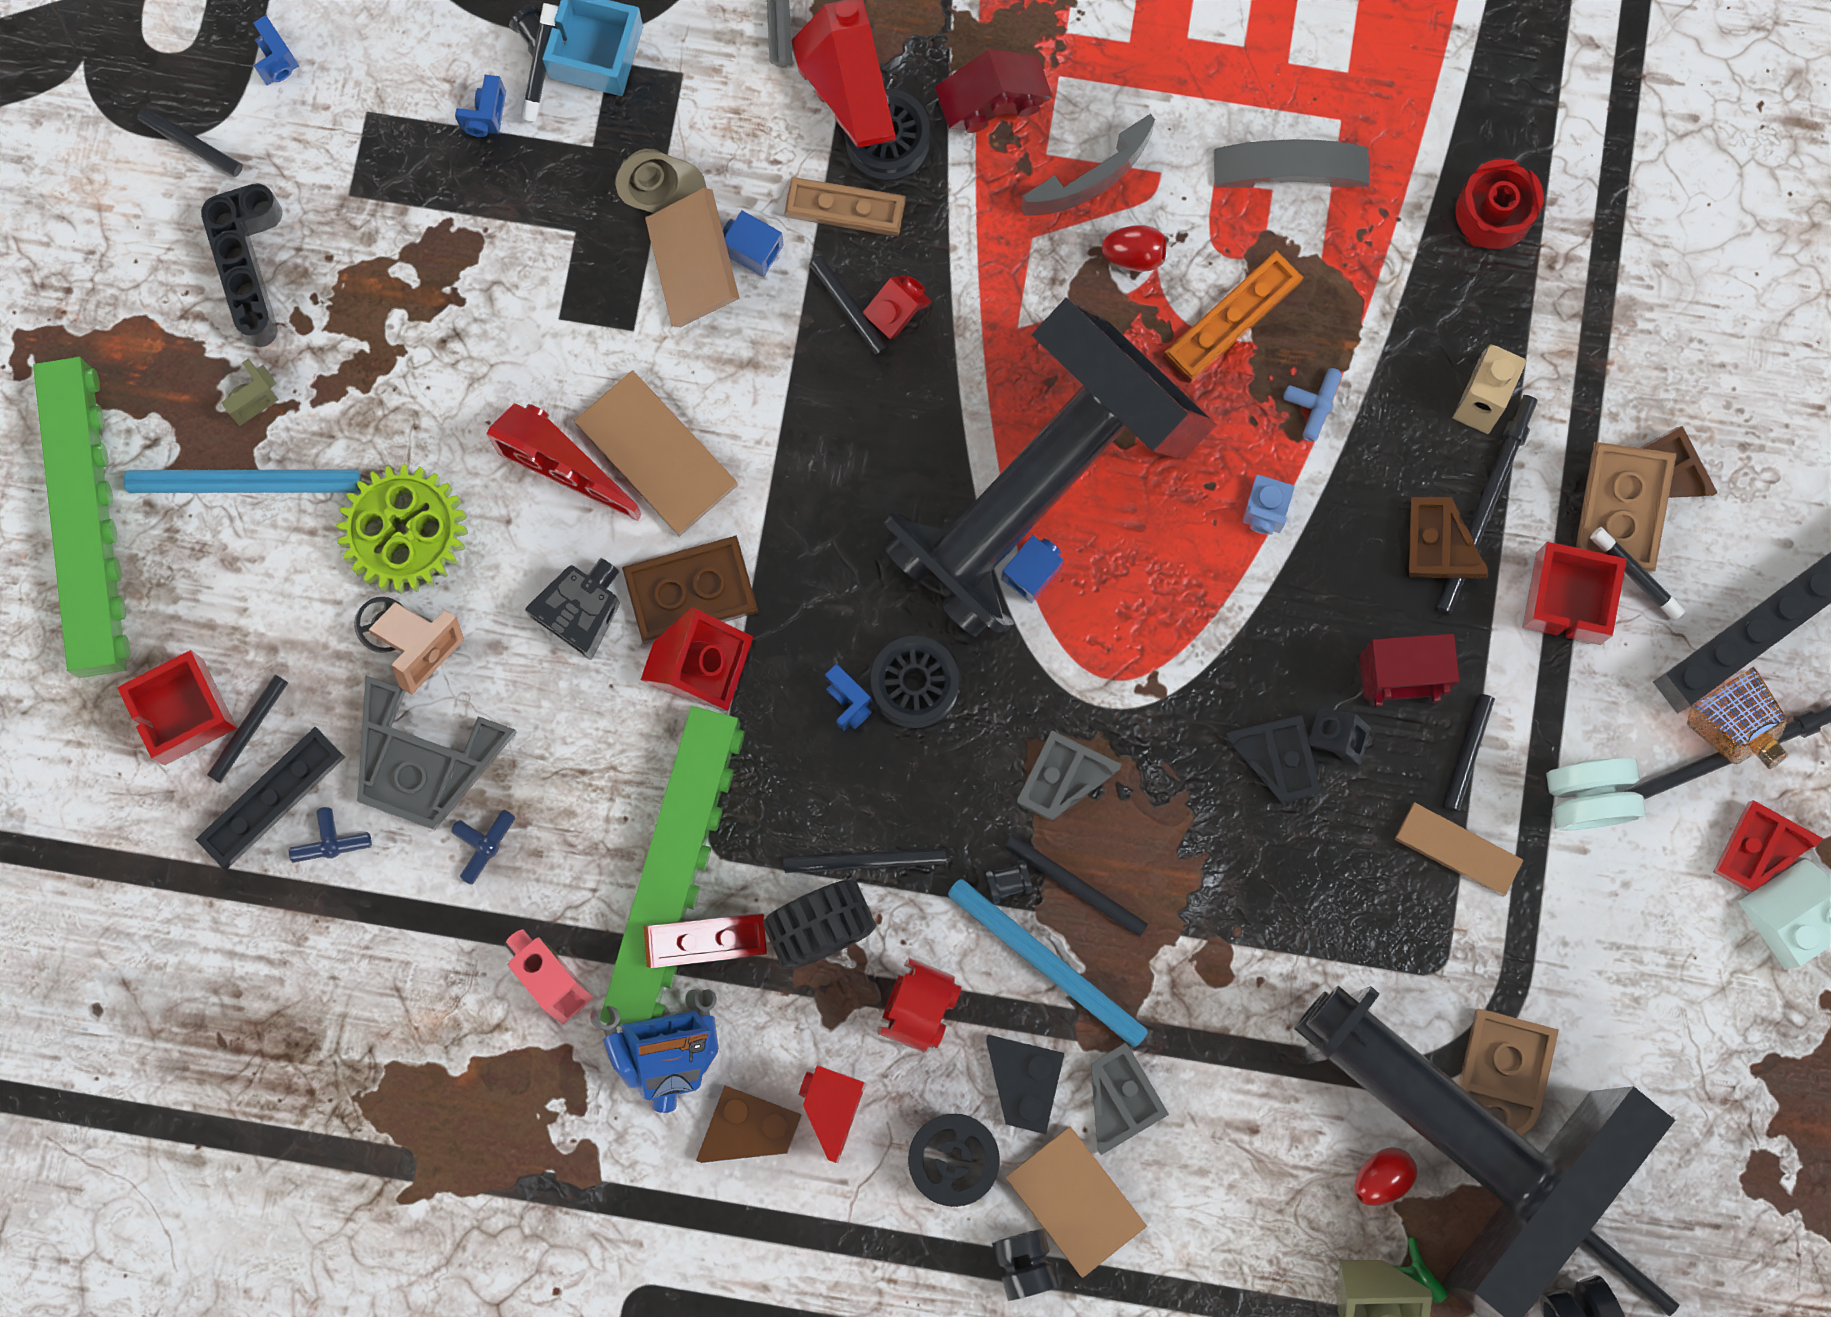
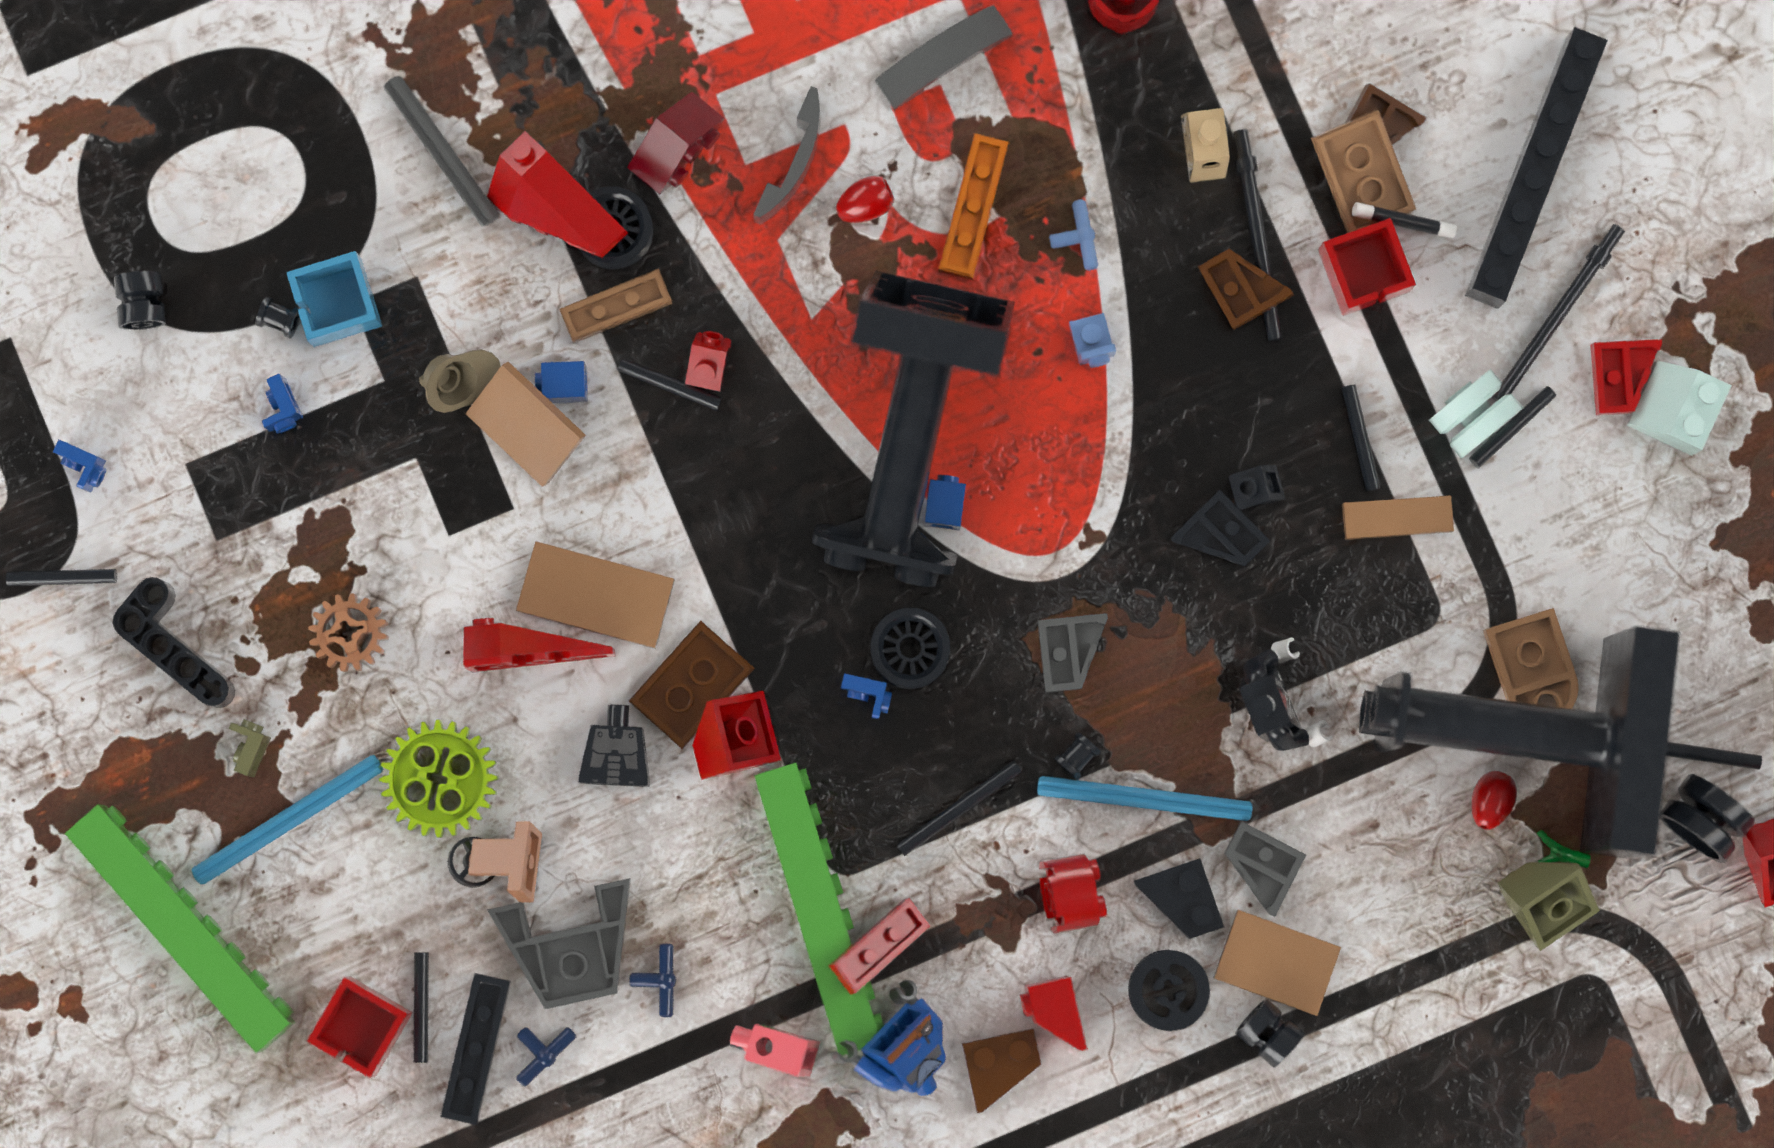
camera: 35 degrees left, 5 degrees up
black bar [521,3,559,122] -> none
black tyre [762,880,877,969] -> none
black bar [1004,834,1148,937] -> none
dark red container [1359,634,1459,707] -> none
clear orange torso [1687,667,1788,769] -> none
none -> nougat gear [308,593,389,672]
none -> black torso [1239,638,1333,751]
none -> black bar [1469,386,1557,468]

